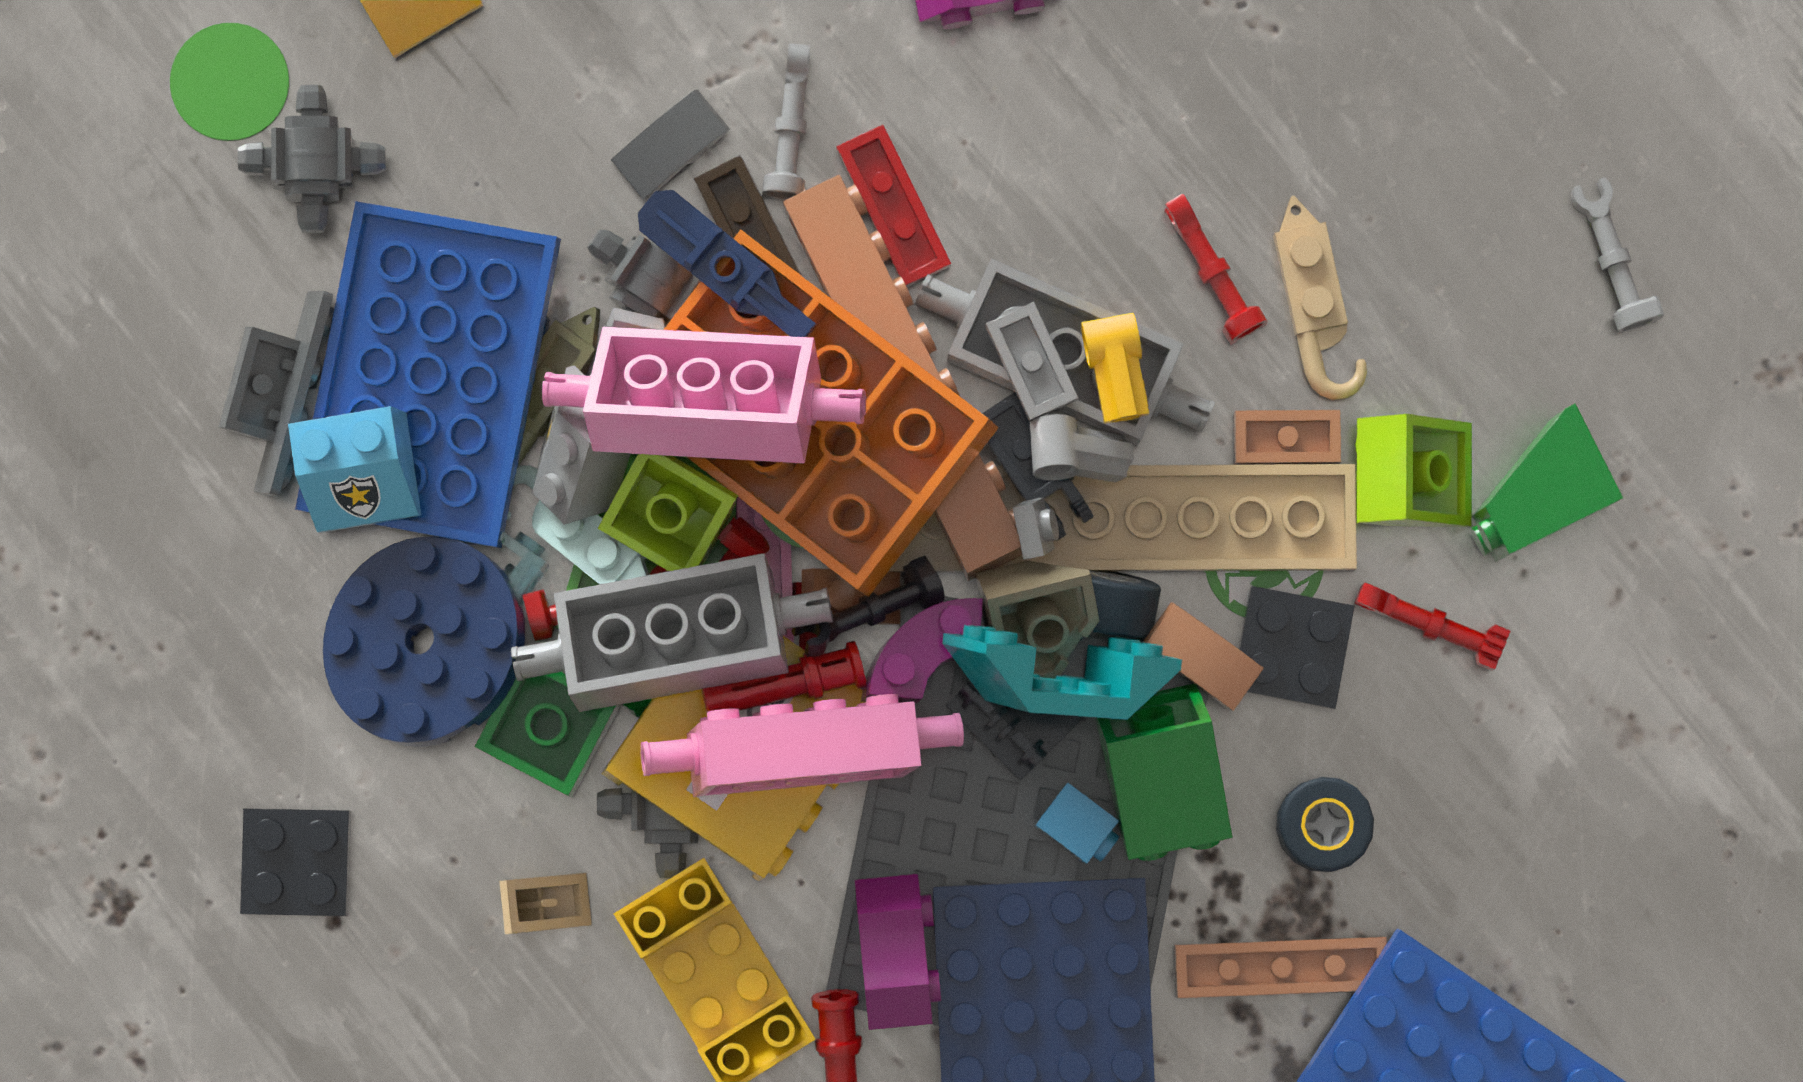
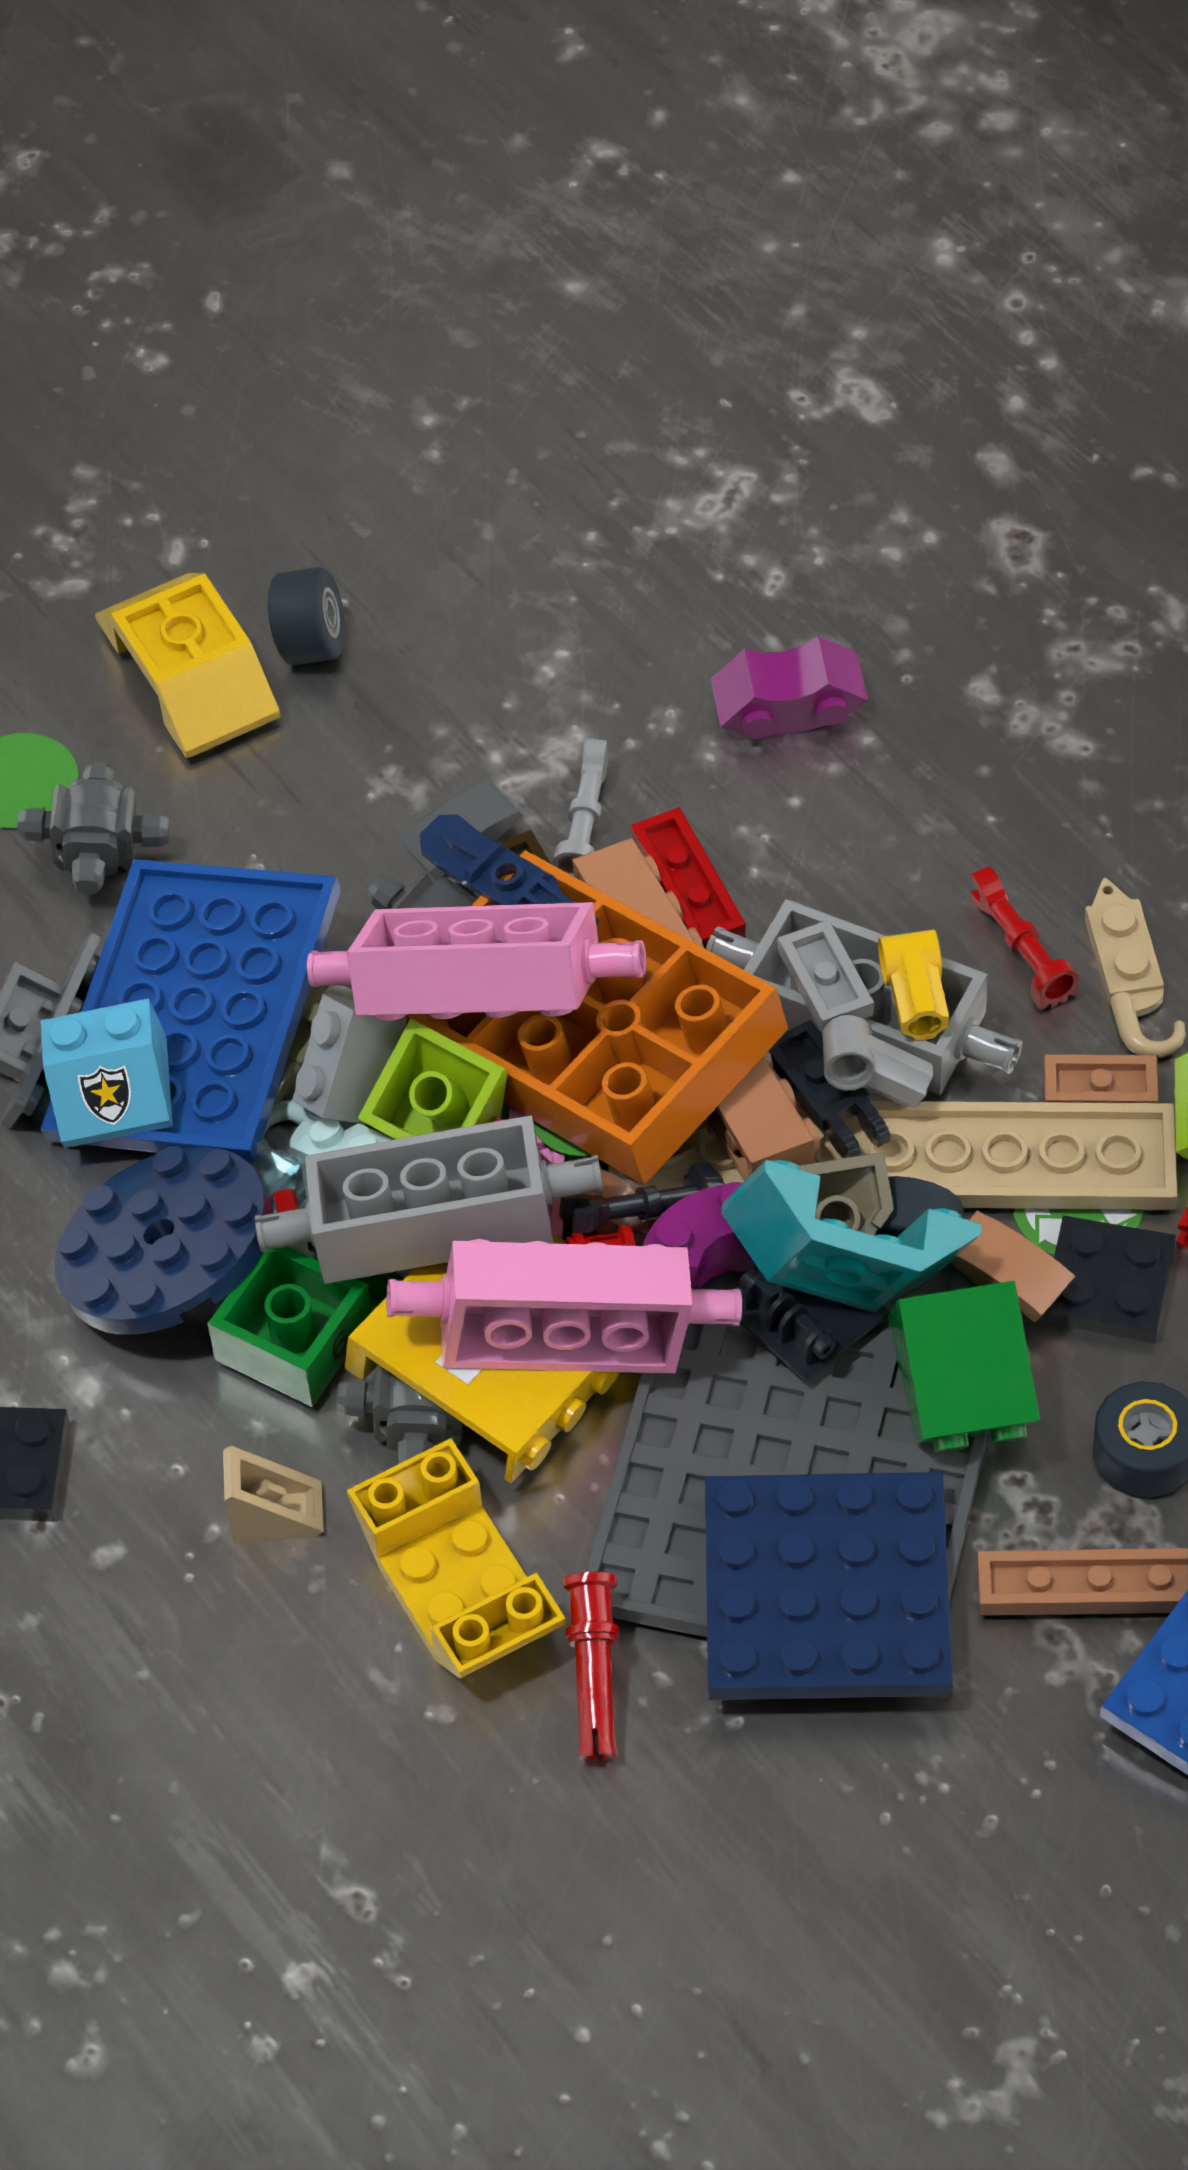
camera: 10 degrees right, 30 degrees down
magenta brick [855,874,941,1030] -> none
light grey plate [1013,497,1059,559] -> none
dark azure brick [1034,783,1120,864] -> none

